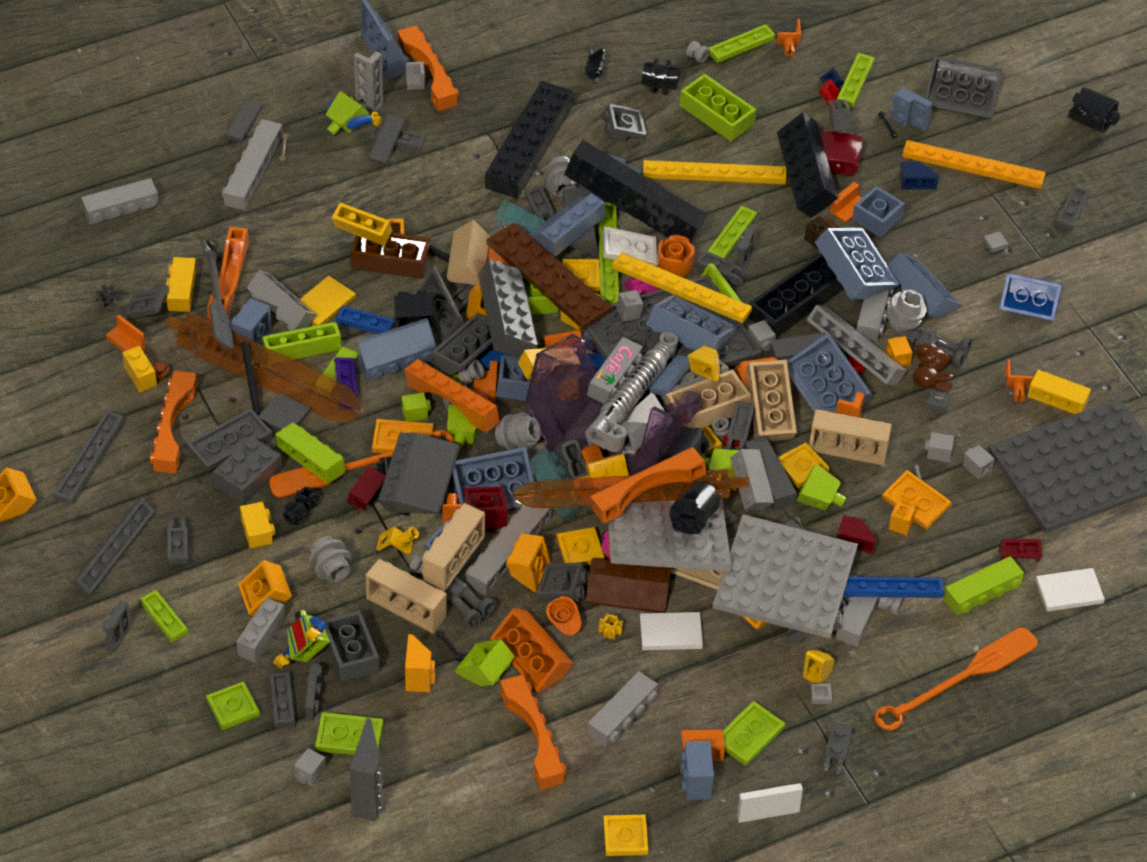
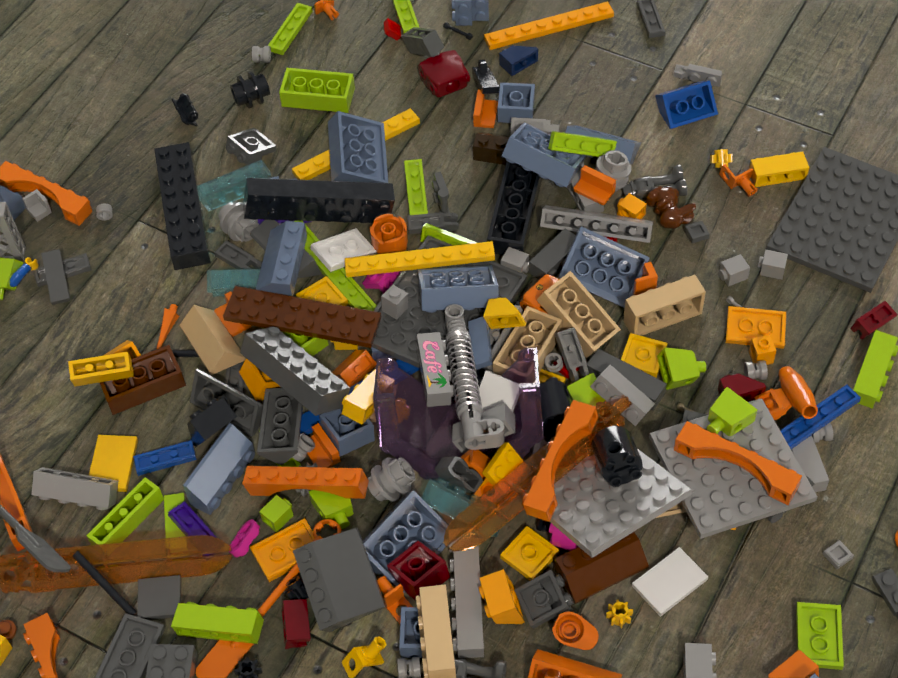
camera: 30 degrees left, 5 degrees up
sand blue brick [231,298,272,356] -> none
black brick [777,112,838,218] -> none
yellow slope [803,649,834,683] -> none
dark blue slope [819,68,844,88] -> none
light grey tile [983,231,1008,253] -> none
none -> light grey bush [96,203,113,221]
none -> orange piece [156,304,179,349]
none -> clear light blue brick [197,160,272,211]
none -> dark pink plate [228,519,260,557]
none -> sand blue slope [328,111,388,183]
none -> black hinge [472,59,500,94]
none -> light grey hinge [510,117,559,135]
none -> lime plate [548,131,617,157]
none -> orange panel [573,165,616,205]
none -> light grey hinge [674,64,722,87]
none -> orange arch [674,421,802,506]
none -> lime torso [707,387,758,436]
none -> yellow gear [710,149,733,168]
none -> light grey wheel [744,360,768,380]
none -> orange plate [754,366,818,420]

